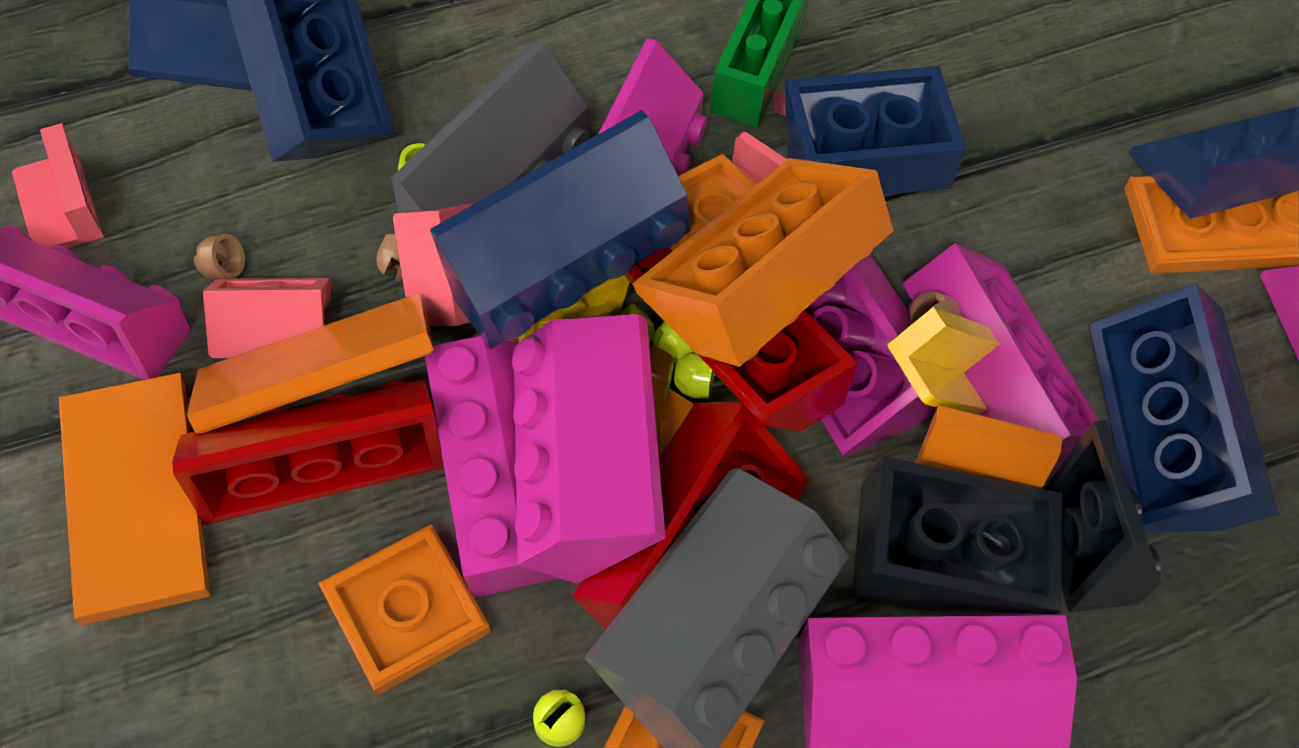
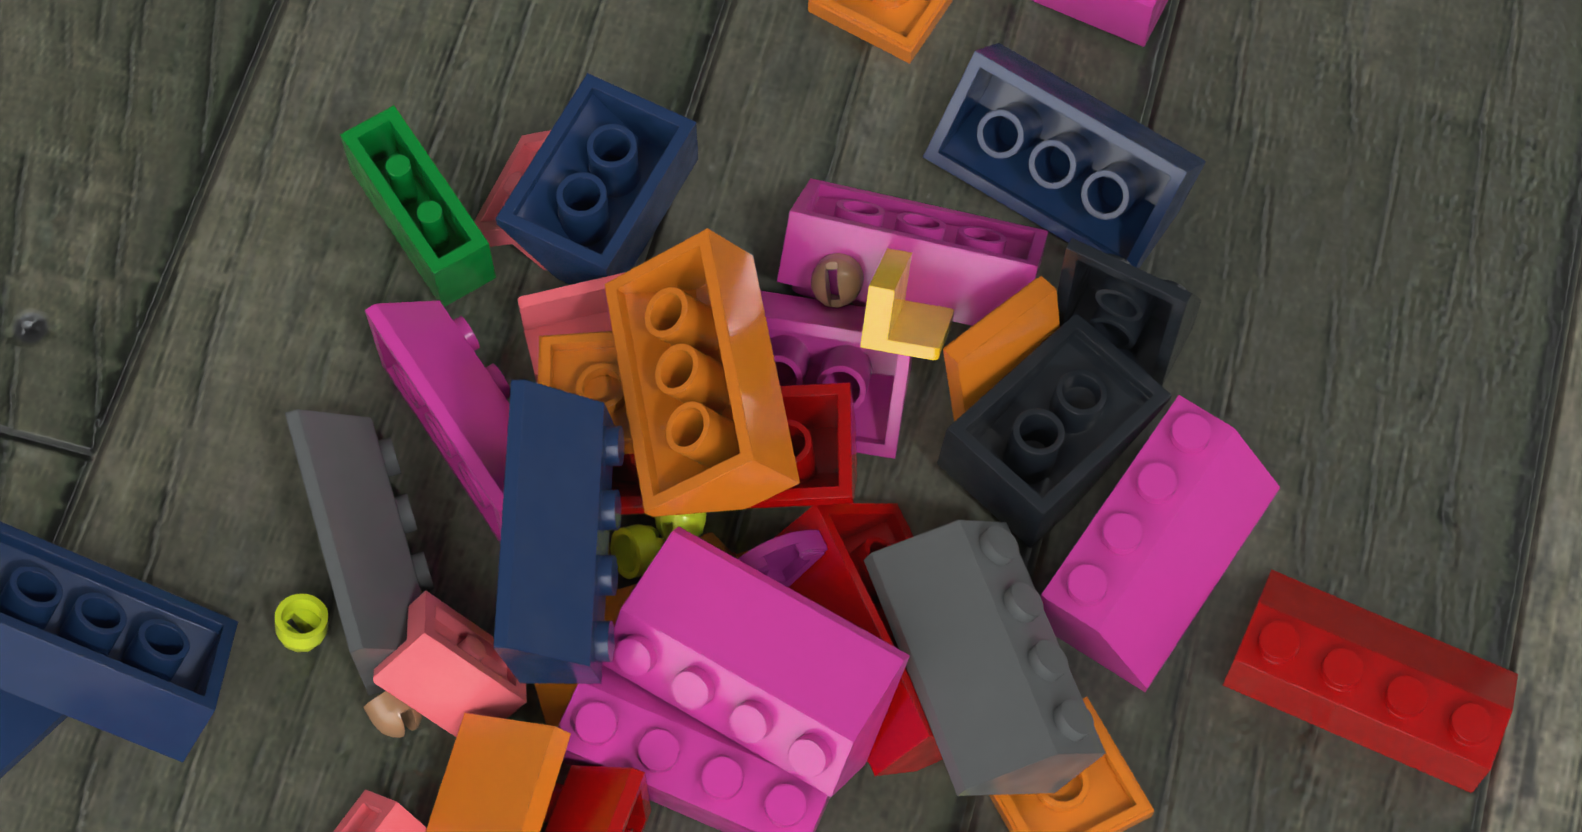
camera: 50 degrees left, 5 degrees up
neon yellow hinge [674,353,715,401] -> none
none -> magenta tile [738,530,828,587]

